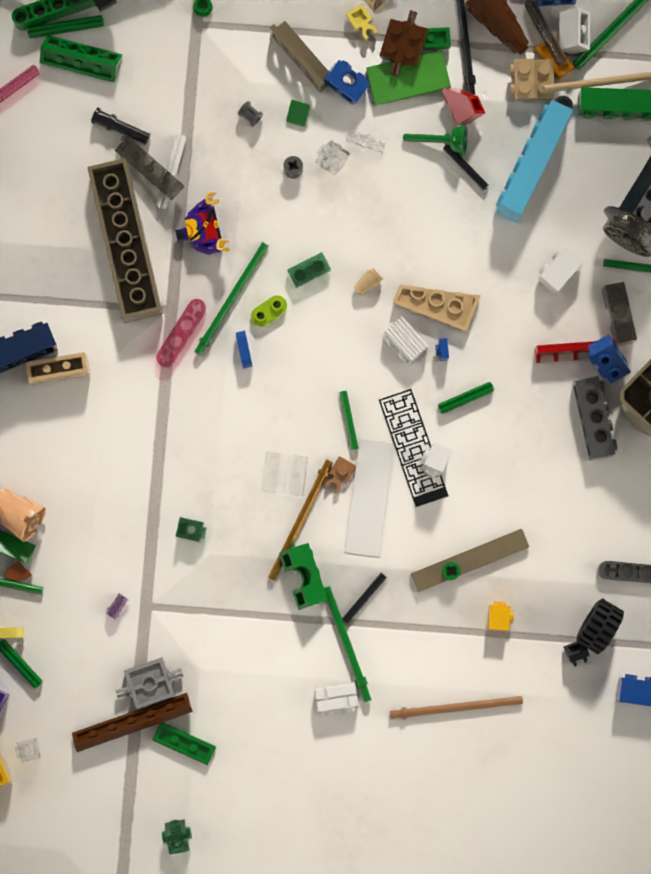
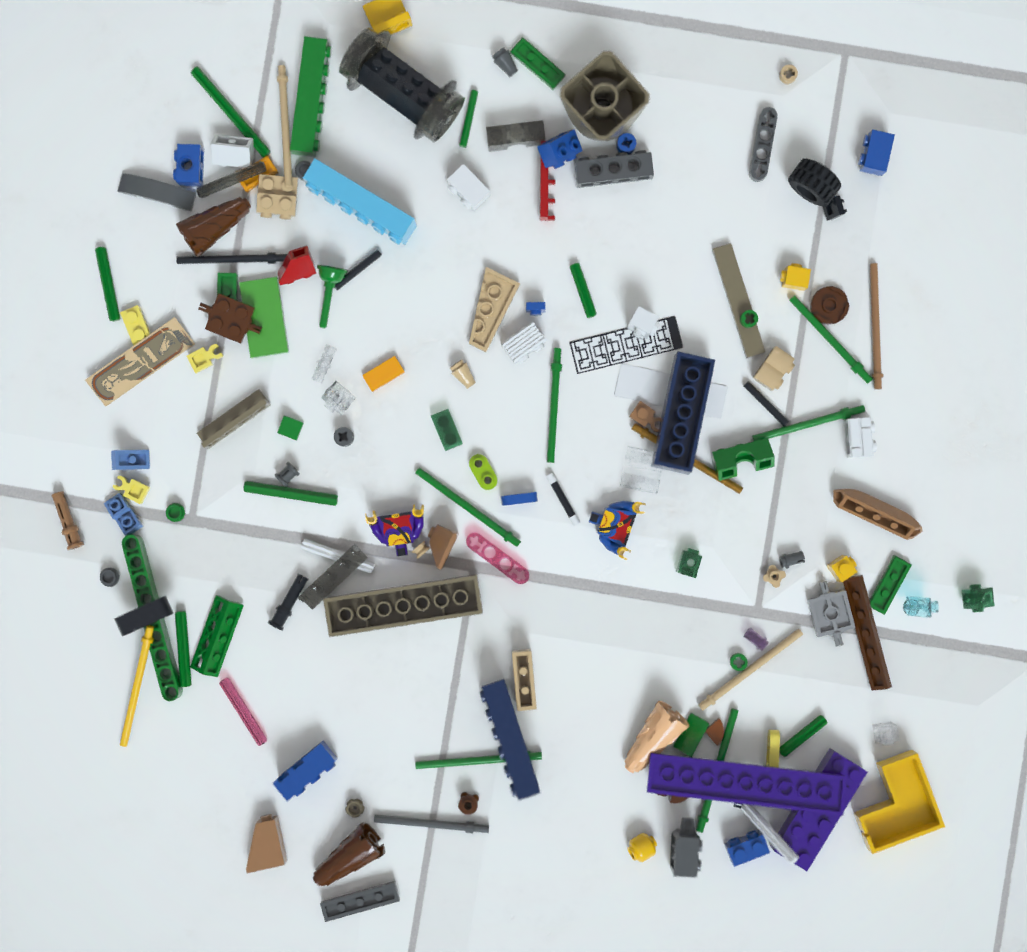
camera: 75 degrees left, 5 degrees up
blue brick [323,60,370,105] -> none
green bar [339,391,359,450] -> none
none -> green axle [243,481,338,506]
none -> light orange tile [362,356,405,392]
none -> tan bush [412,541,430,559]
none -> medium nougat slope [428,524,458,570]
none -> black bar [546,473,580,526]
none -> green bar [547,348,562,463]
none -> torso [589,501,646,560]
none -> blue wheel [616,133,636,155]
none -> dark blue brick [651,351,715,475]
none -> tan bar [698,629,803,711]
none -> green bush [730,653,748,671]
none -> tan brick [753,346,795,391]
none -> tan plate [763,565,786,588]
none -> dark grey pin [779,551,805,569]
none -> green bar [789,295,873,384]
none -> reddish brown tile [810,286,849,325]
none -> yellow brick [826,555,858,583]
none -> medium nougat brick [833,489,923,540]
none -> clear light blue hips [903,596,939,618]

